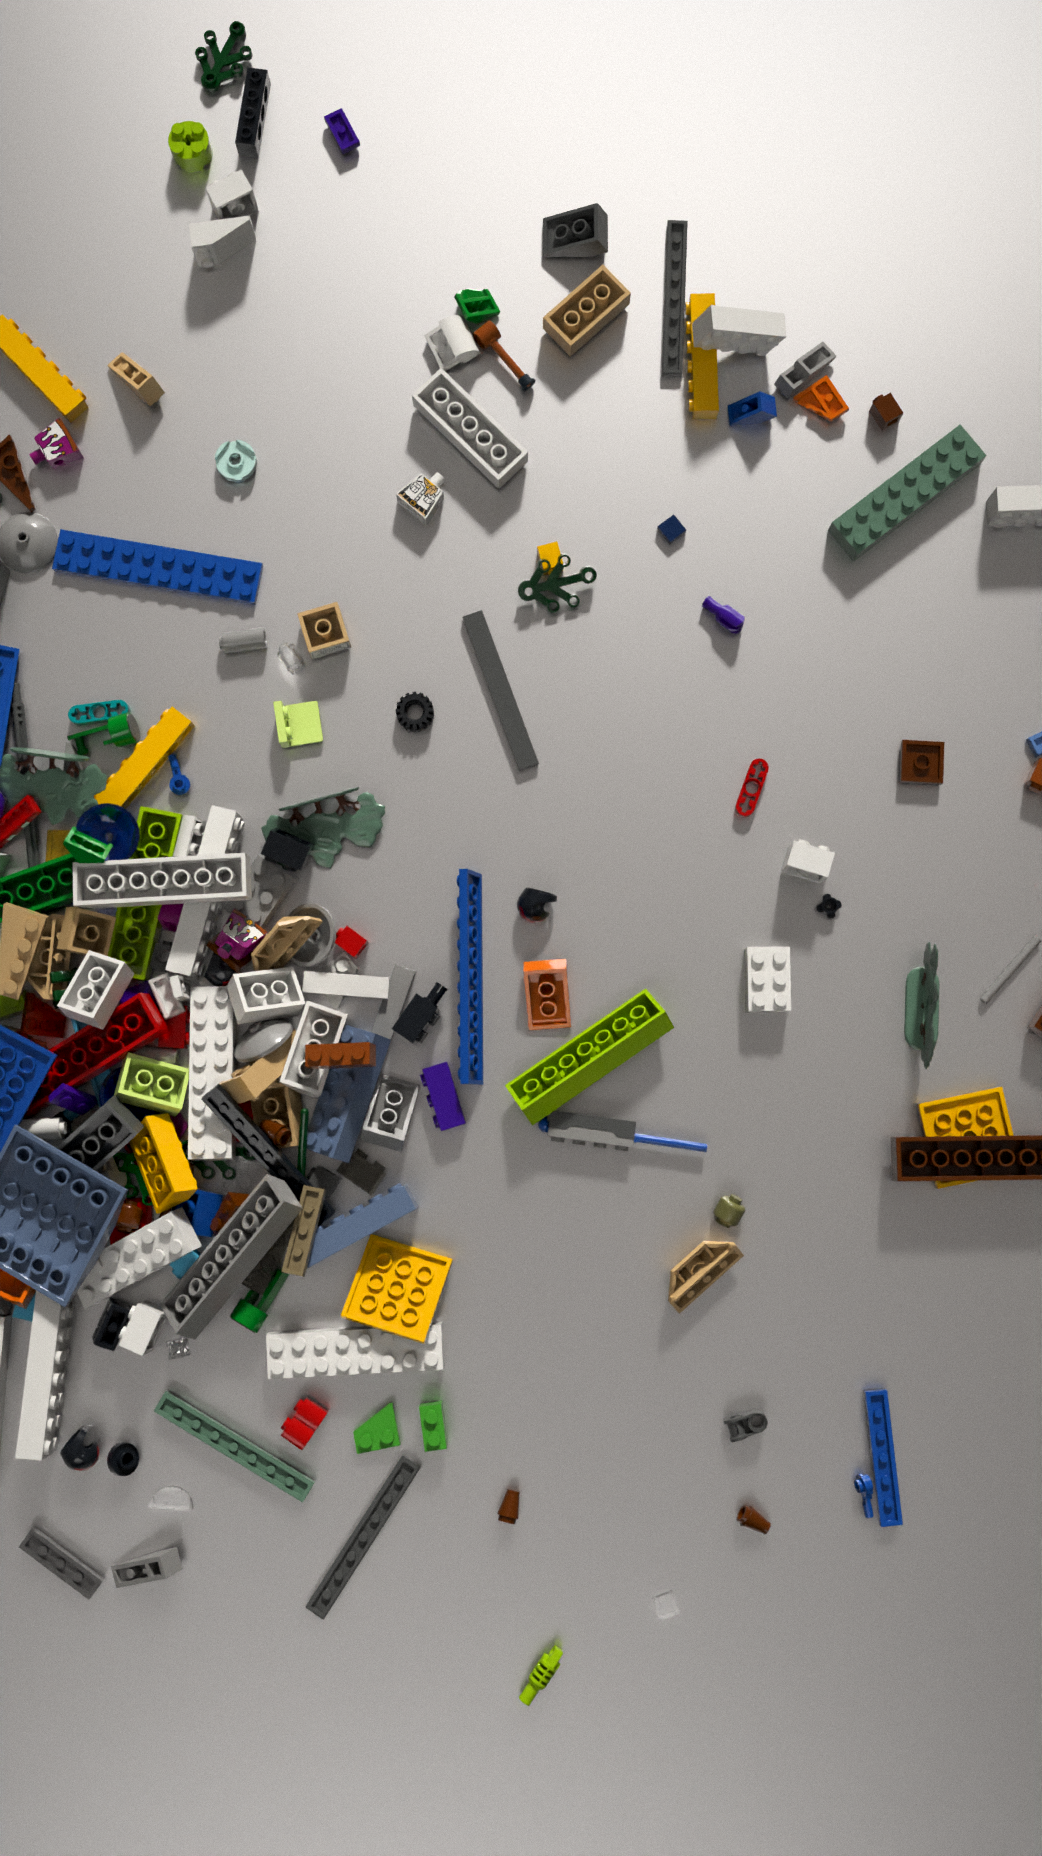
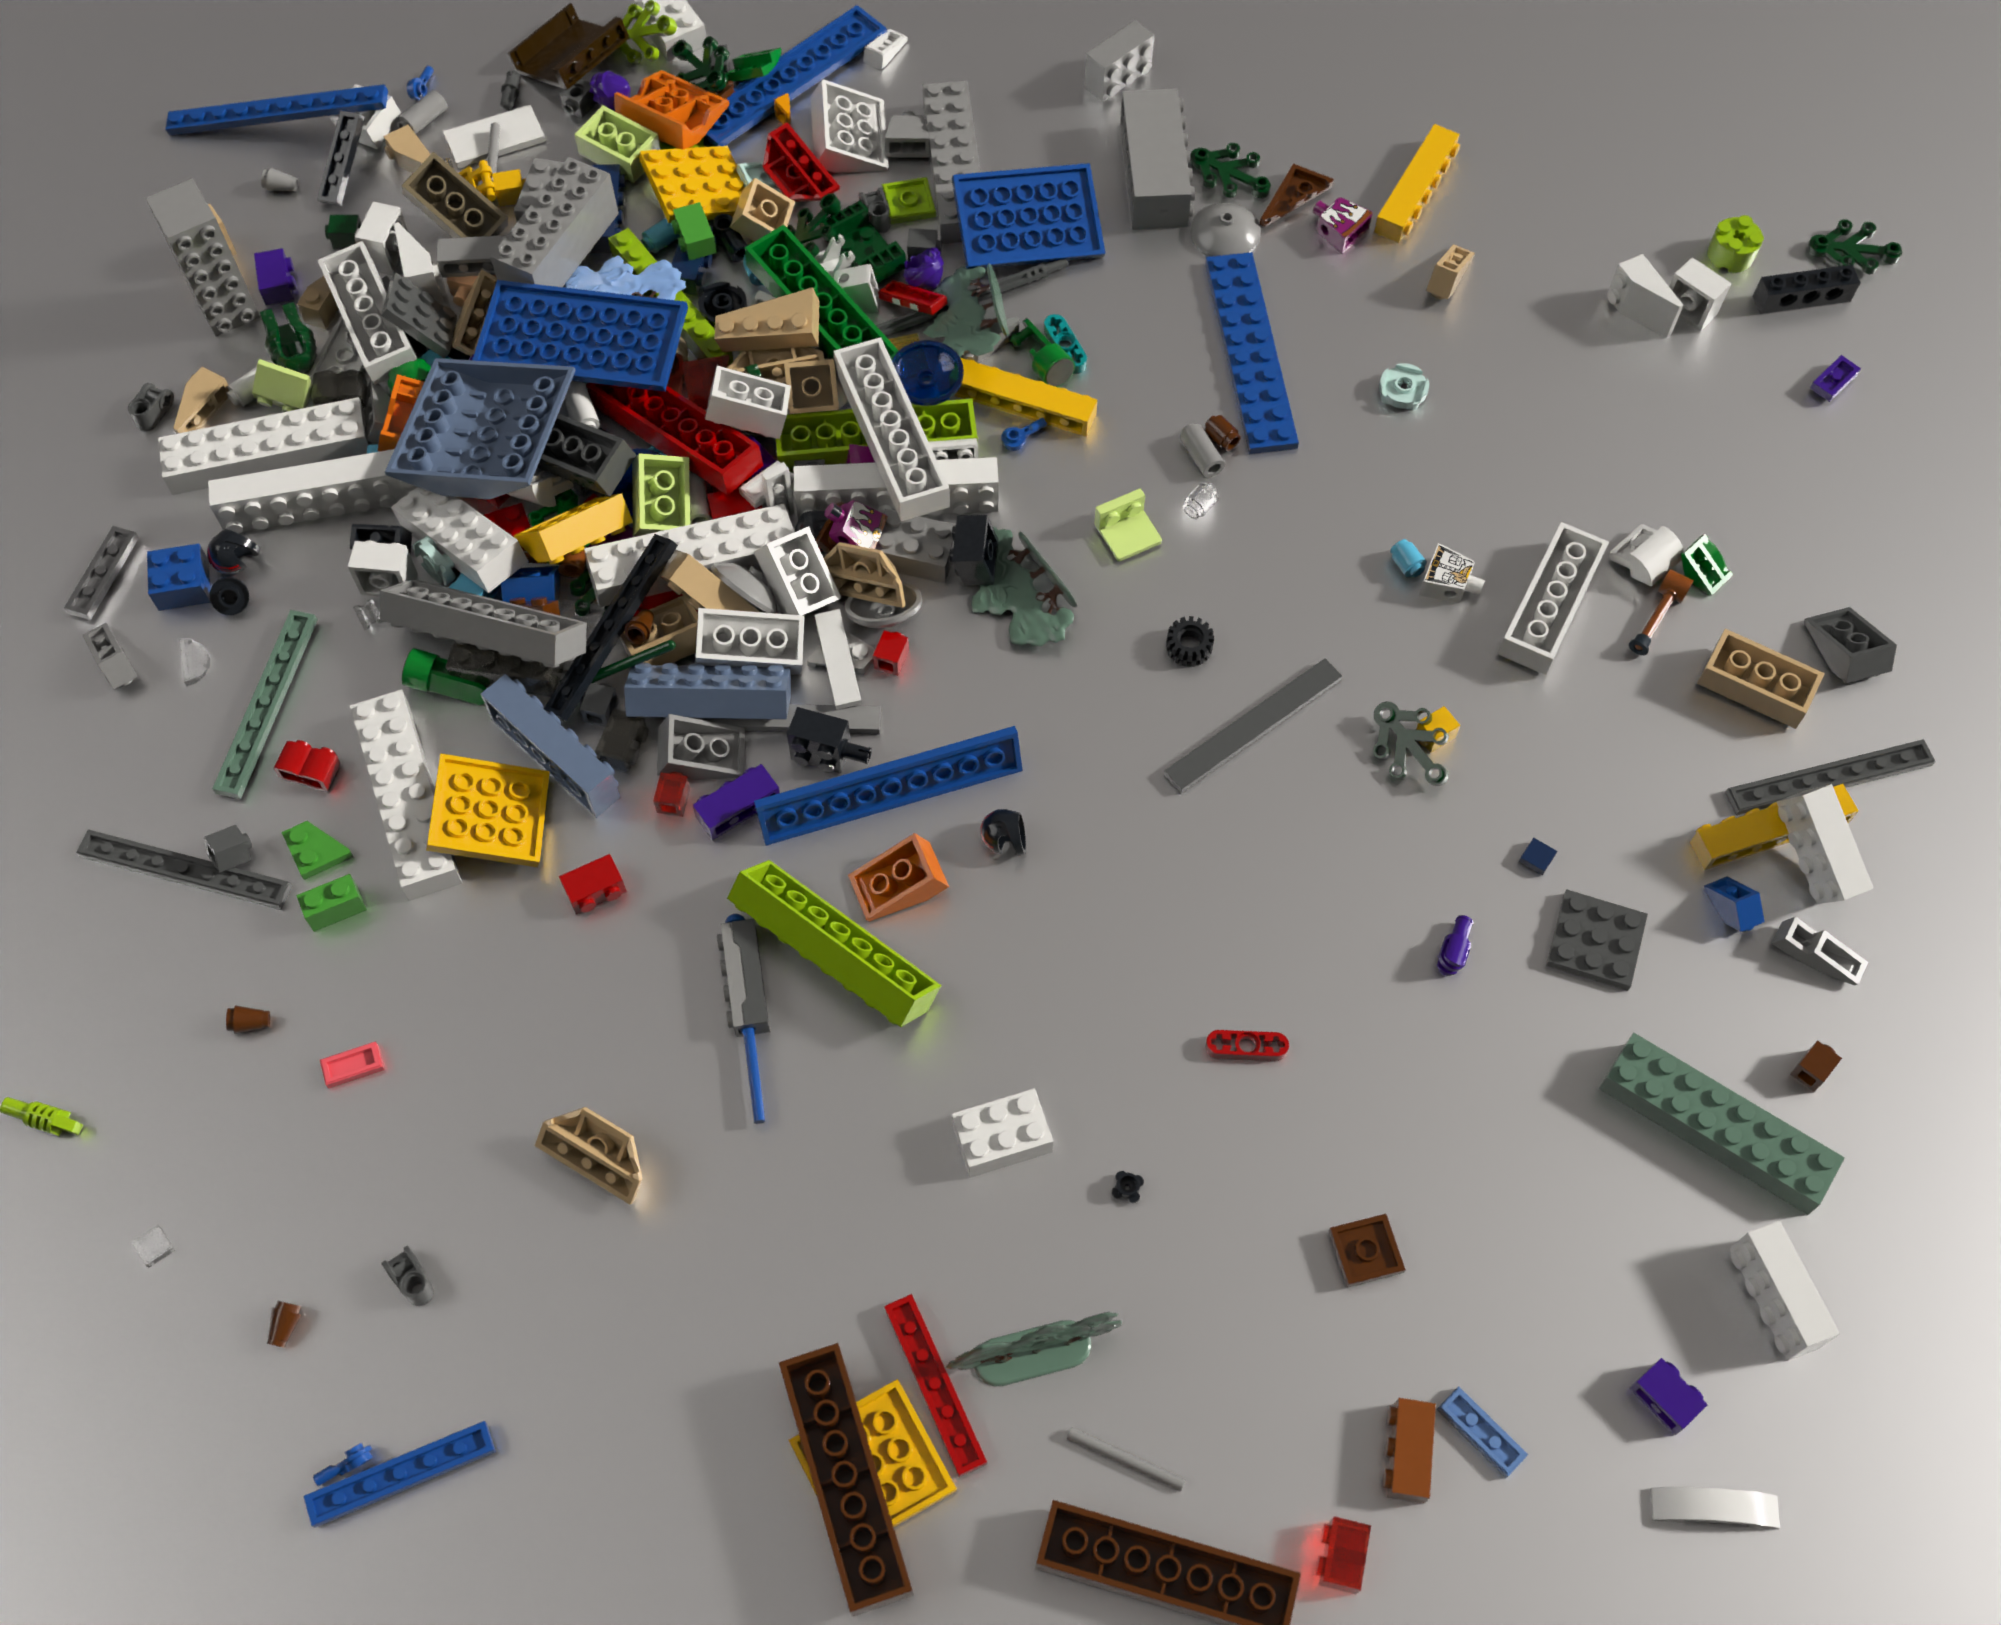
camera: 70 degrees right, 20 degrees down
dark purple plate [48,1083,97,1116] -> none
green slope [63,826,113,863] -> none
reddish brown head [115,1200,143,1234] -> none
dark tan plate [281,1185,326,1277] -> none
tan brick [297,602,352,659] -> none
dark orange brick [305,1042,376,1069] -> none
olive head [713,1194,745,1228] -> none
white brick [781,839,835,883] -> none
orange wing [793,375,849,422] -> none
none -> blue brick [147,543,211,611]
none -> dark grey brick [204,825,252,873]
none -> coral tile [320,1041,385,1089]
none -> light aqua plate [412,536,456,586]
none -> red brick [559,854,627,914]
none -> clear red brick [653,772,690,817]
none -> red plate [884,1294,987,1478]
none -> reddish brown brick [1204,415,1241,451]
none -> medium azure brick [1390,539,1427,577]
none -> dark grey plate [1546,889,1648,991]

